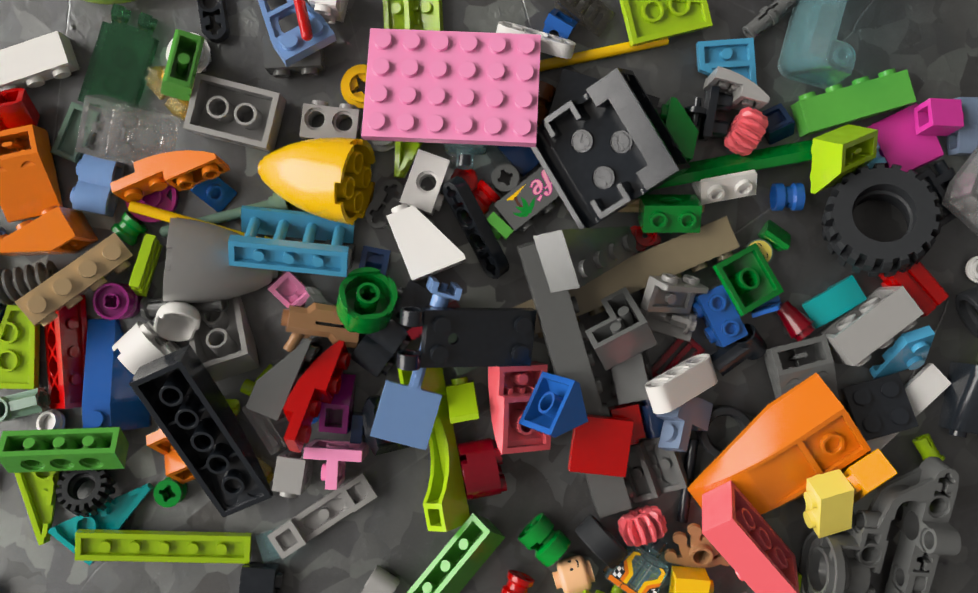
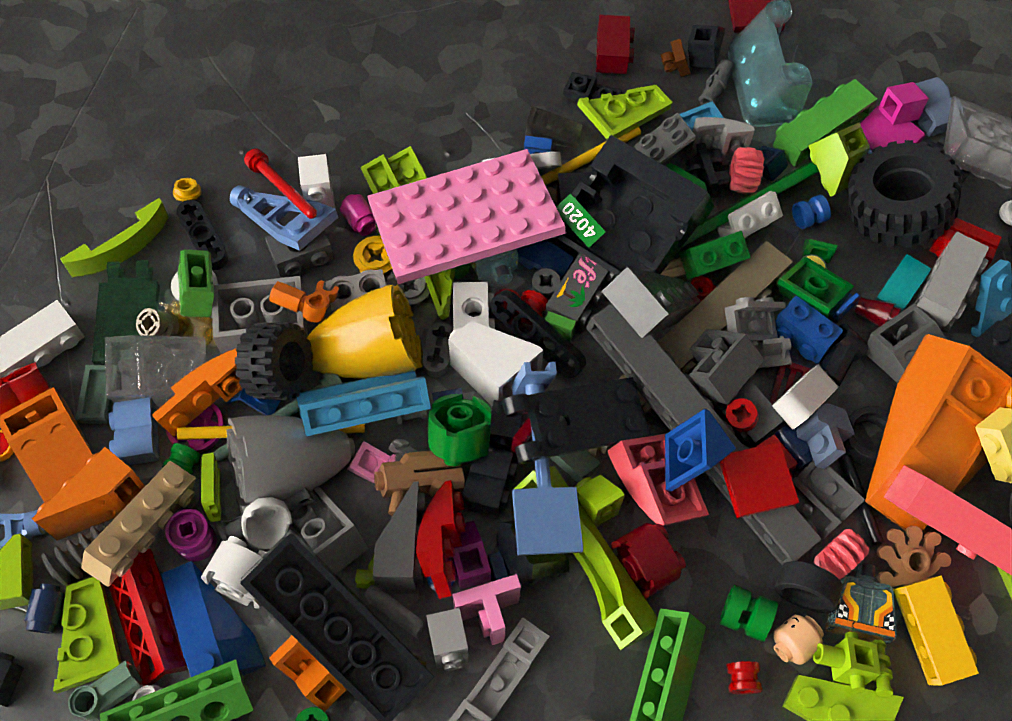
camera: 20 degrees left, 25 degrees down
none -> dark tan wheel [136,308,179,341]
none -> black tyre [235,322,313,400]
none -> orange bar [269,280,339,323]
none -> dark pink brick [340,194,377,236]
none -> green sticker [556,193,605,248]
none -> dark grey hinge [634,112,697,164]
none -> red wheel [726,398,759,432]

